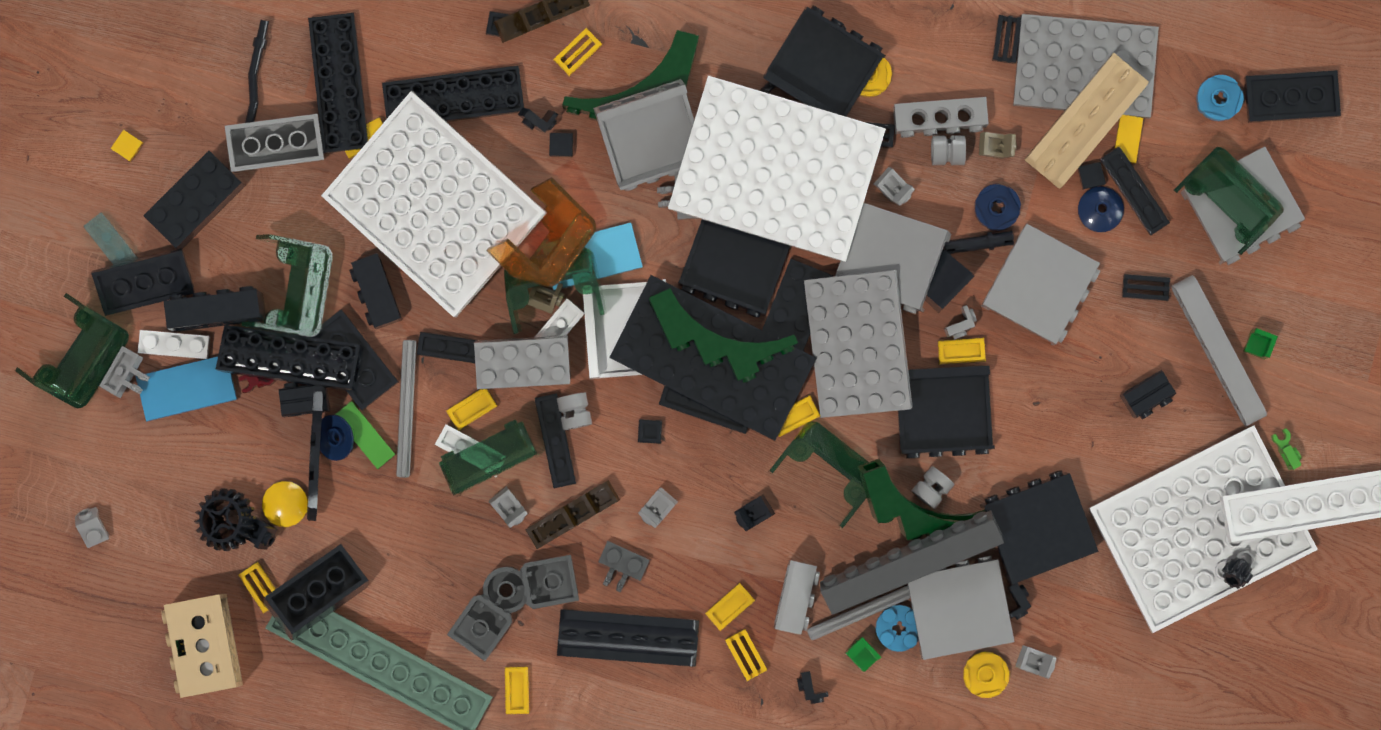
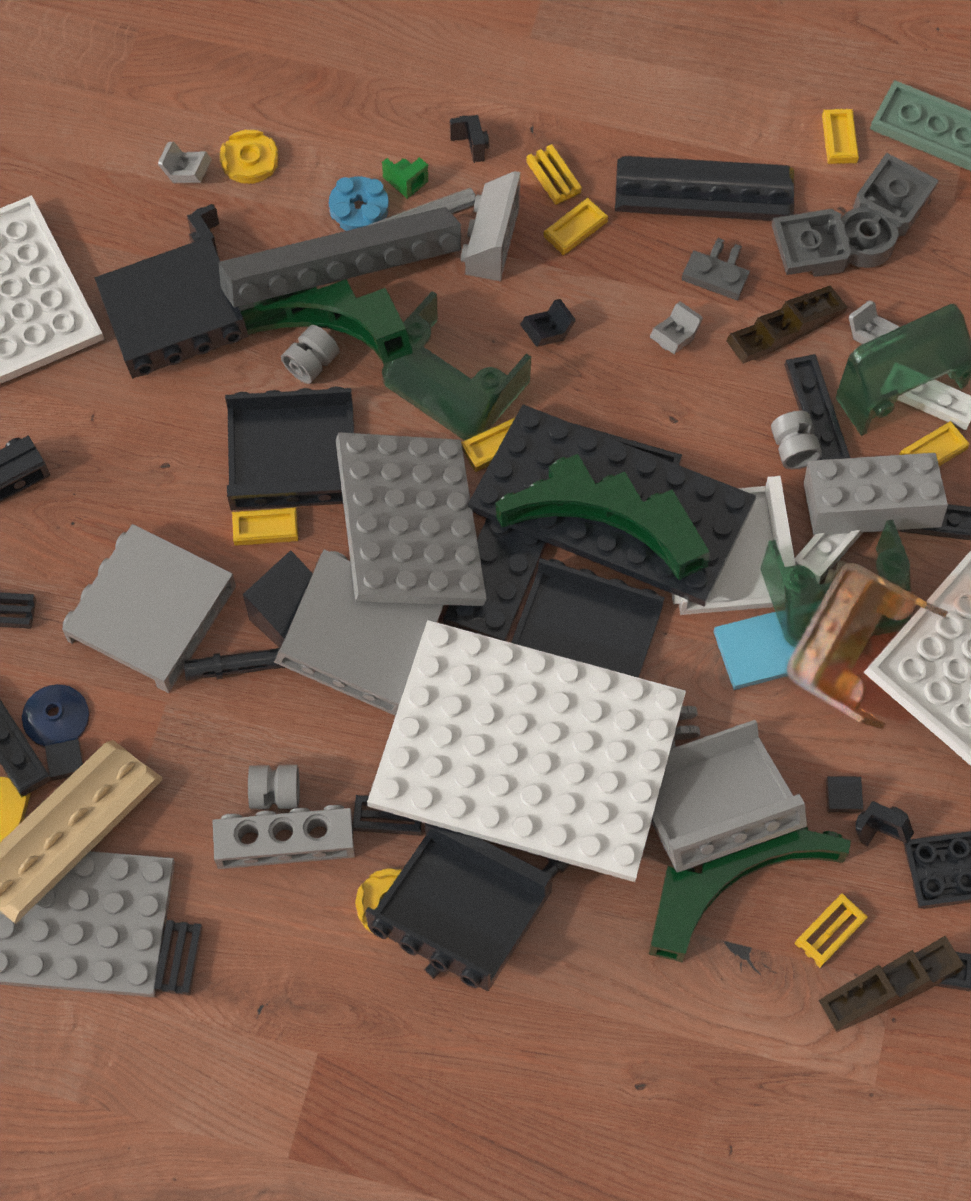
camera: 175 degrees left, 20 degrees down
black tile [638,419,662,444] -> none
light grey bracket [874,167,915,206] -> none
light grey panel [907,556,1015,660] -> none
light grey bracket [944,305,977,340] -> none
dark blue plate [974,184,1021,231] -> none
dark tan bracket [979,132,1017,159] -> none

